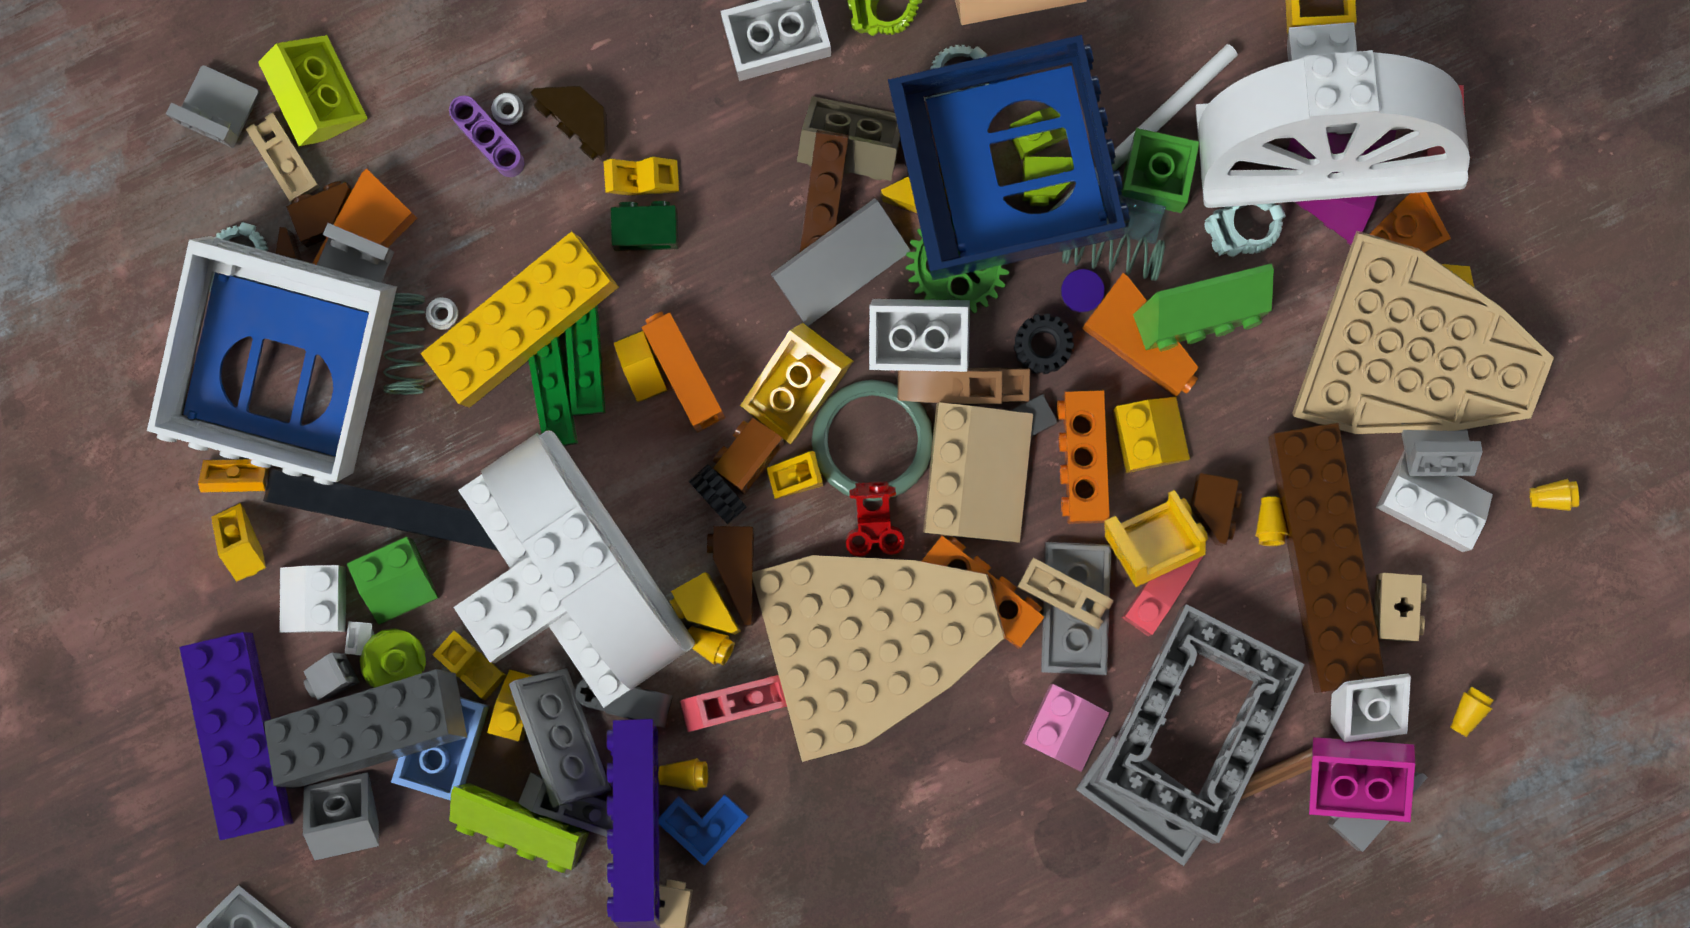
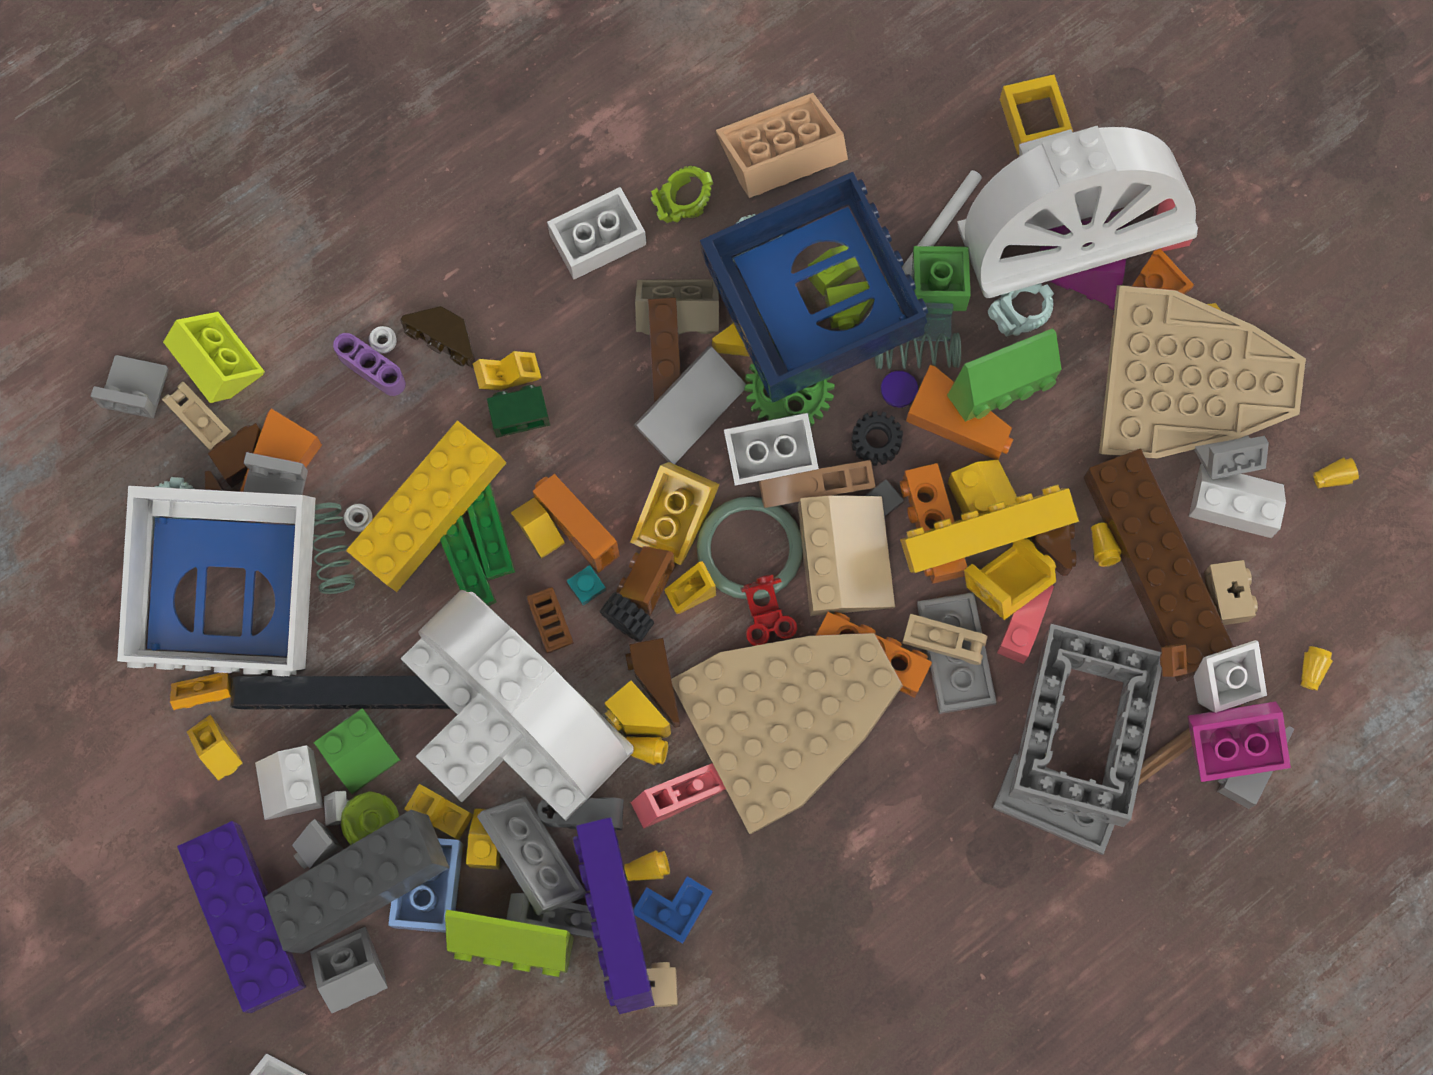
camera: 15 degrees left, 10 degrees down
bright pink slope [1023,684,1109,772] -> none
none -> dark orange slope [526,587,574,653]
none -> teal plate [567,565,606,606]
none -> yellow brick [900,485,1079,573]
none -> dark orange plate [1160,644,1188,677]

